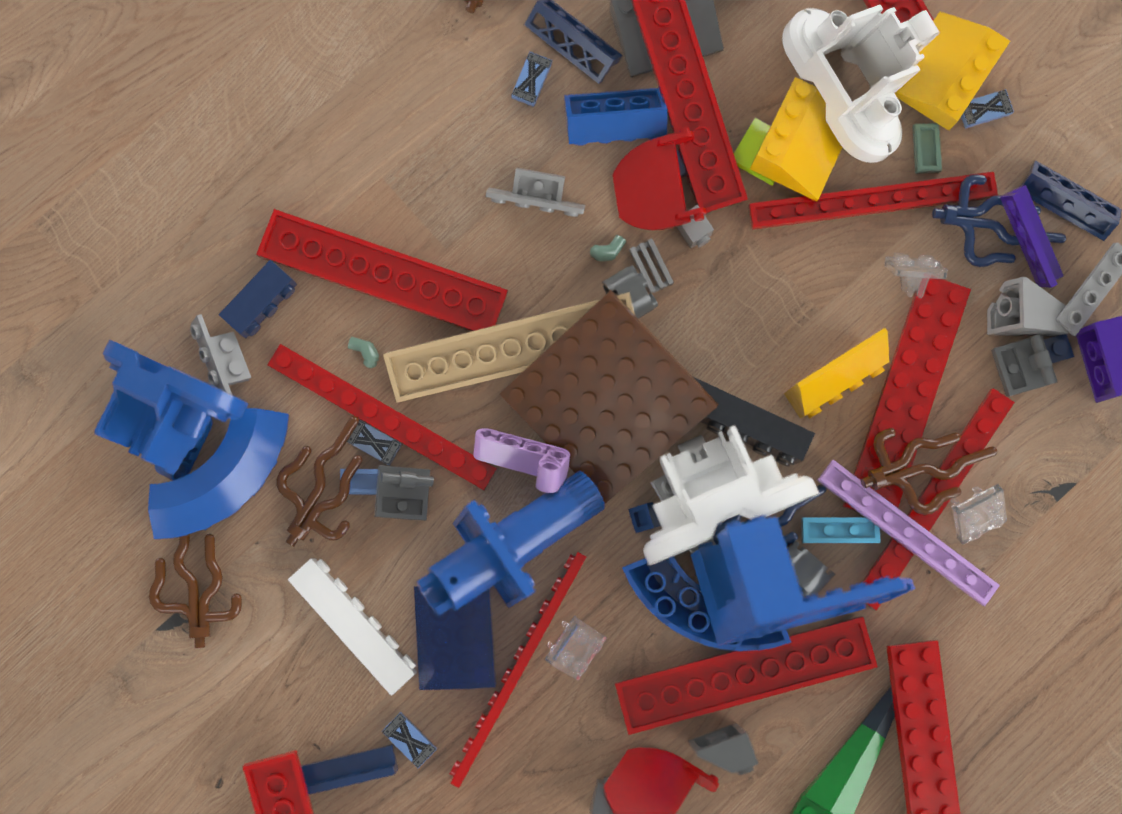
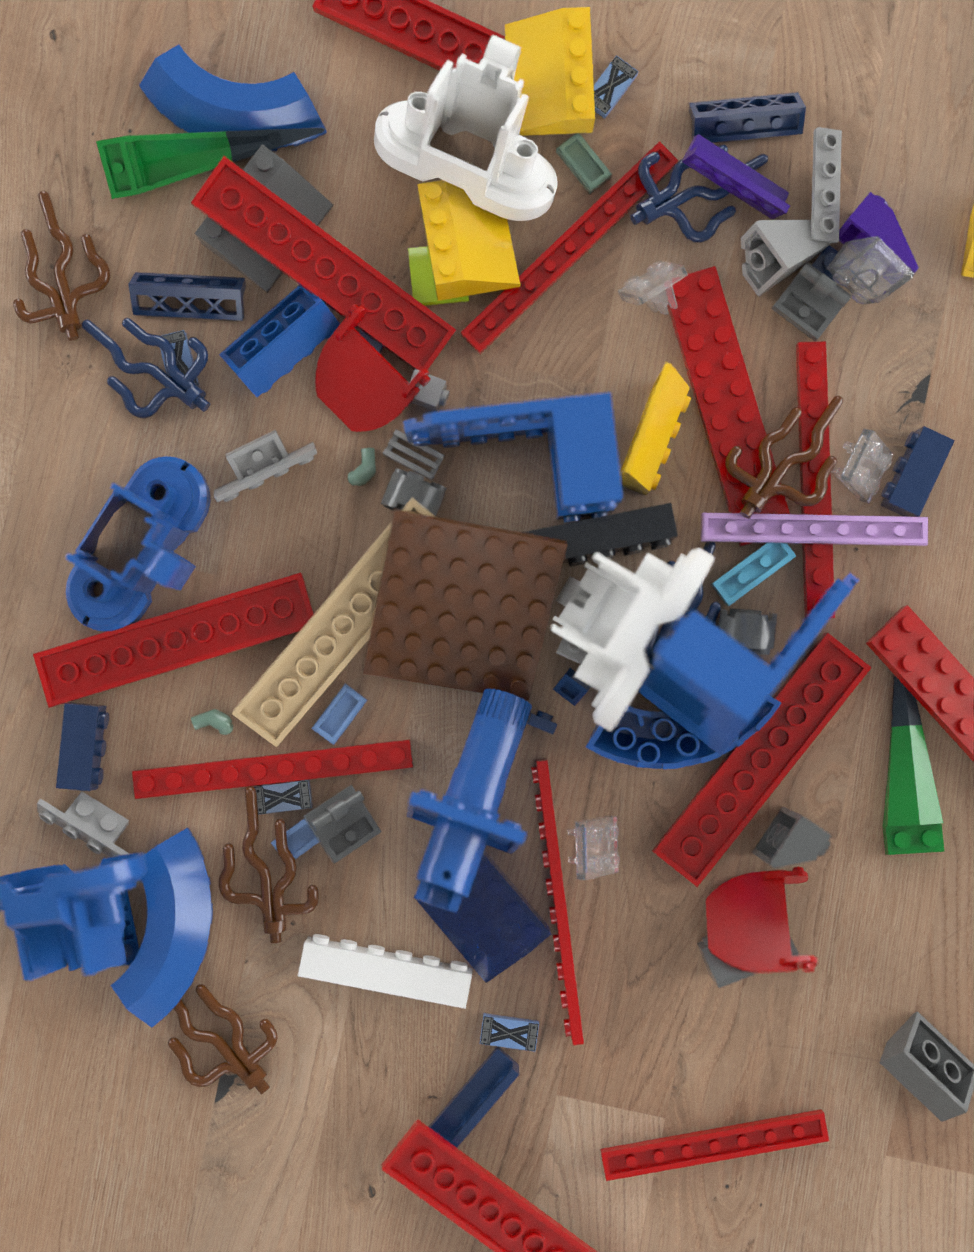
camera: 30 degrees left, 5 degrees up
lavender beam [473,428,570,493] -> none
none -> blue piece [65,456,211,632]
none -> dark blue plant [81,318,210,418]
none -> medium blue tile [311,684,368,745]
none -> blue bracket [404,392,623,523]
none -> dark blue plate [527,710,558,734]
none -> clear slope [826,236,915,305]
none -> dark blue brick [880,426,955,517]

